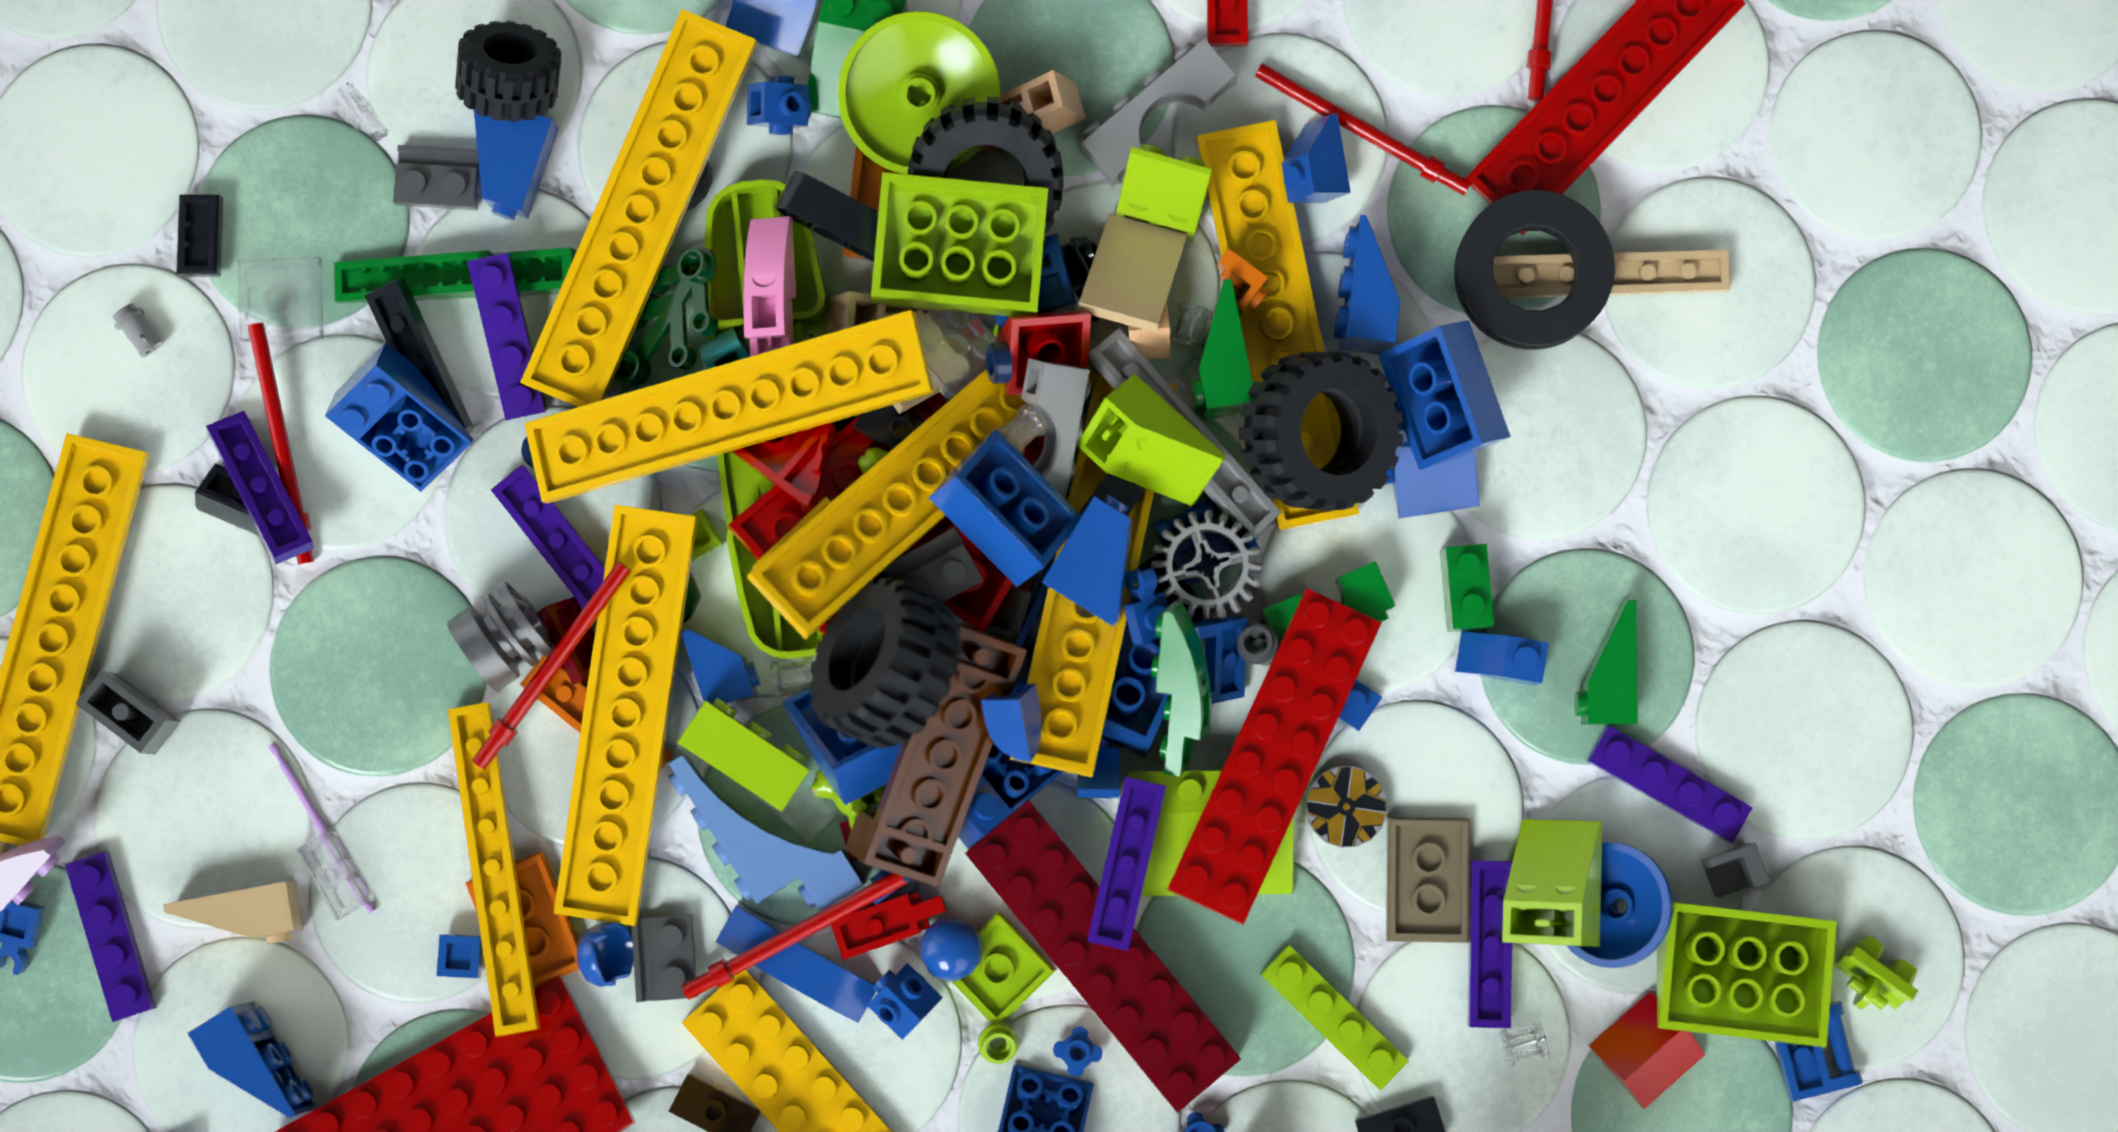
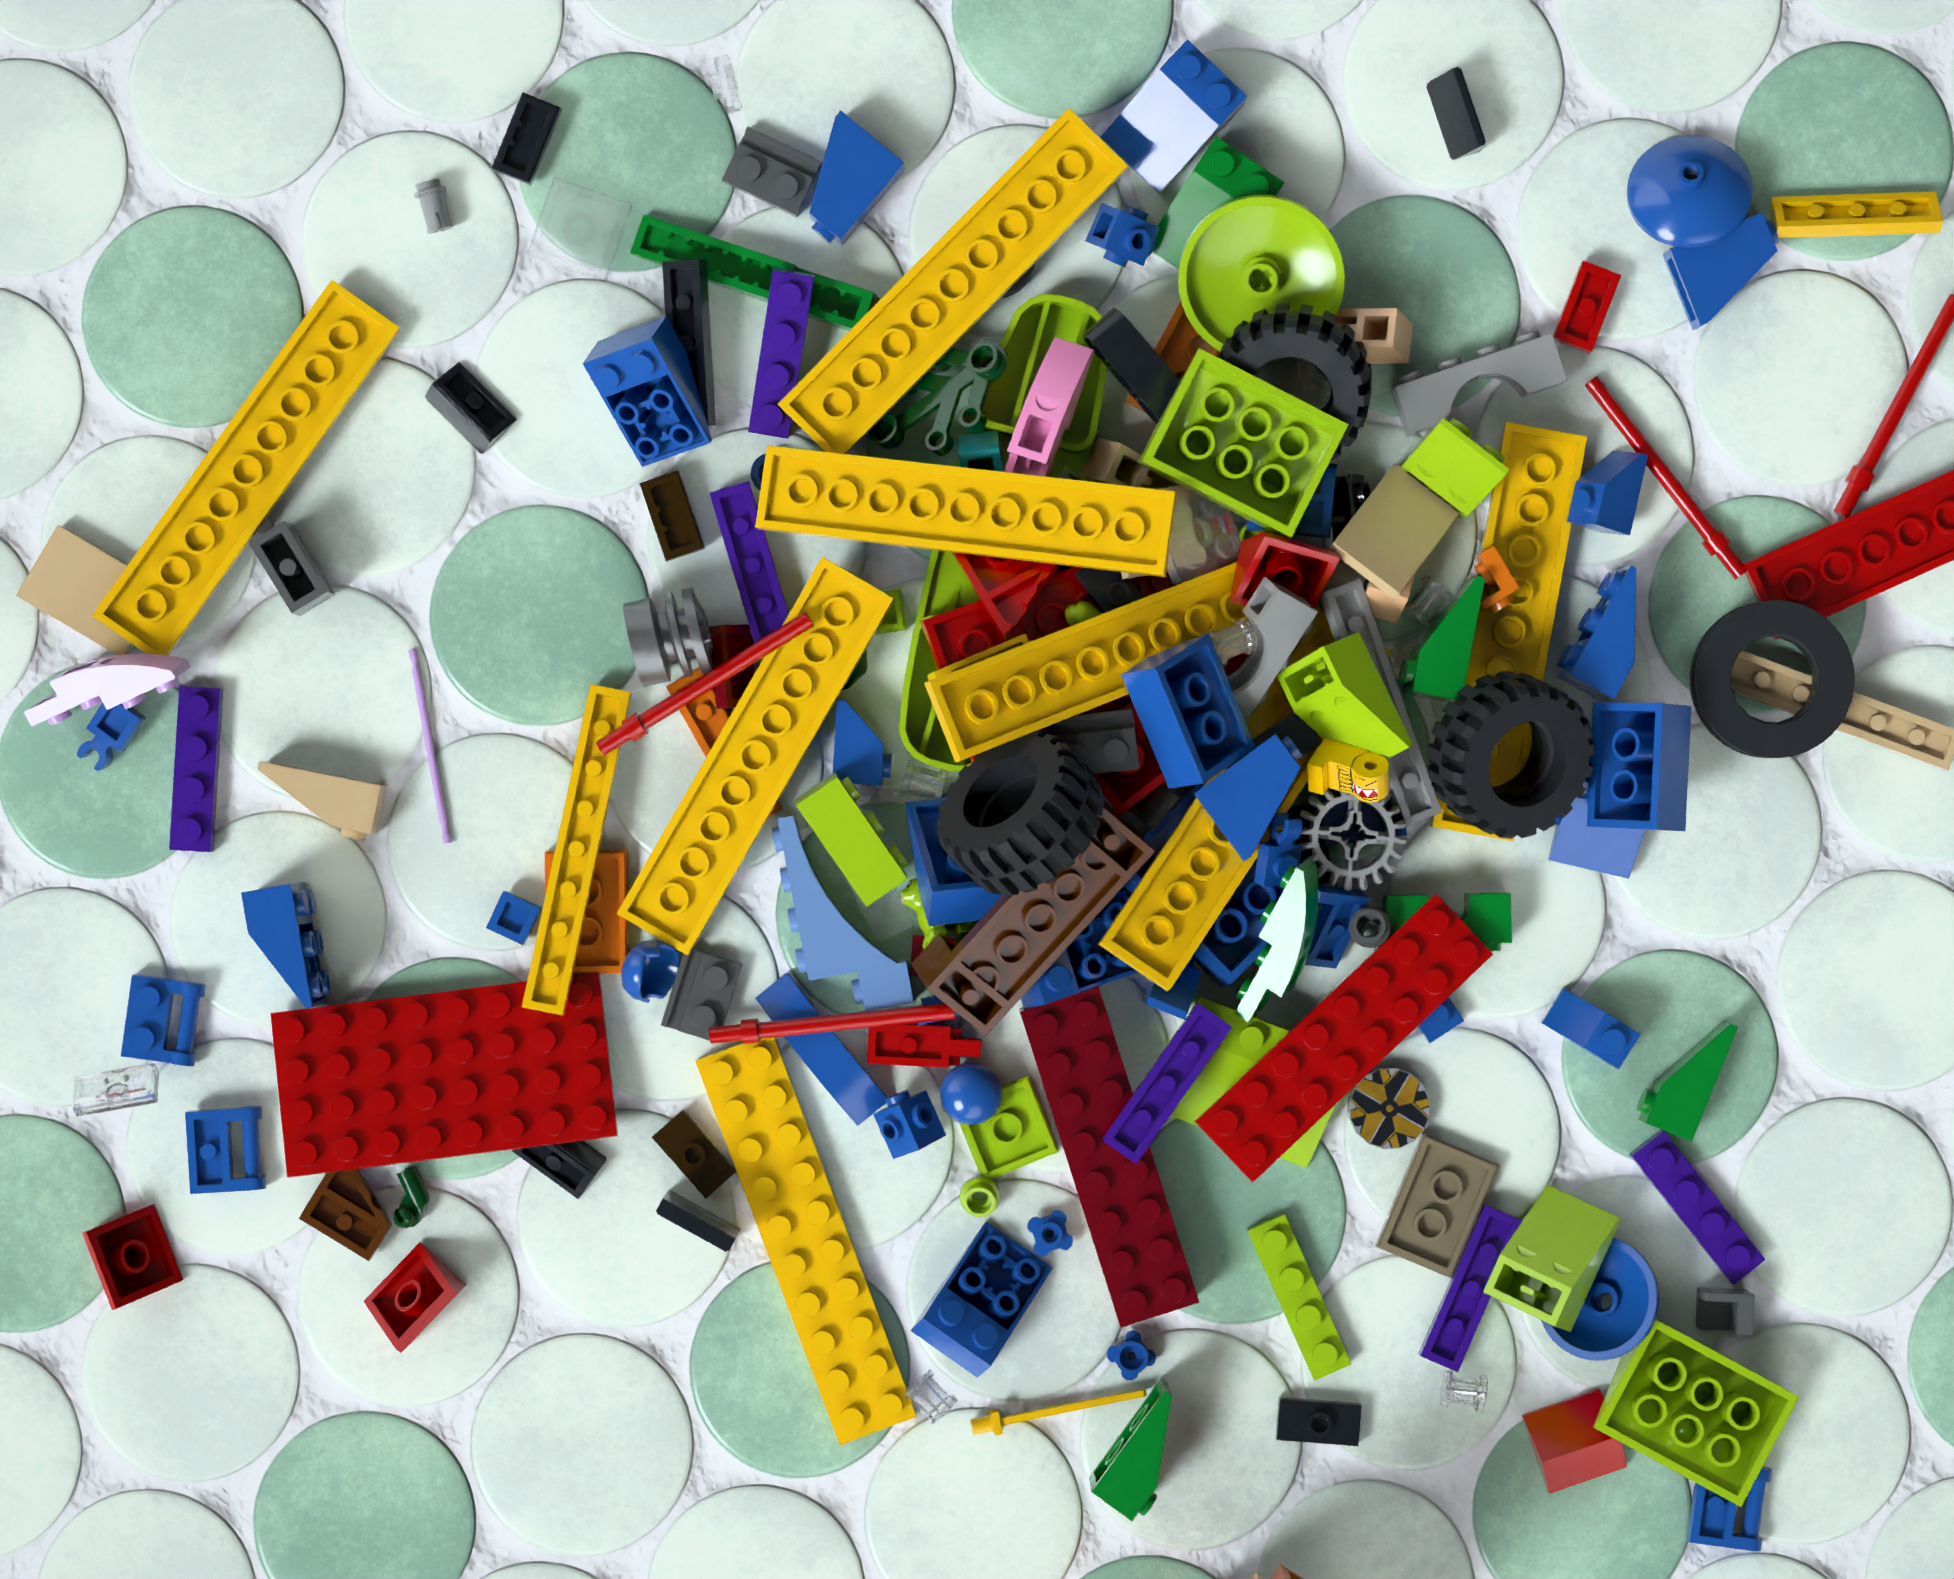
camera: 20 degrees right, 5 degrees up
dark purple plate [206,411,314,565] -> none
red bar [247,322,314,565] -> none
clear plate [297,828,374,921] -> none
black tyre [455,21,561,122] -> none
blue brick [981,684,1042,763] -> none
dark blue tile [985,342,1012,384] -> none
green brick [1440,544,1494,632] -> none
lime hips [1833,935,1919,1010] -> none
none -> dark brown plate [639,470,705,562]
none -> yellow leg [1307,738,1390,803]

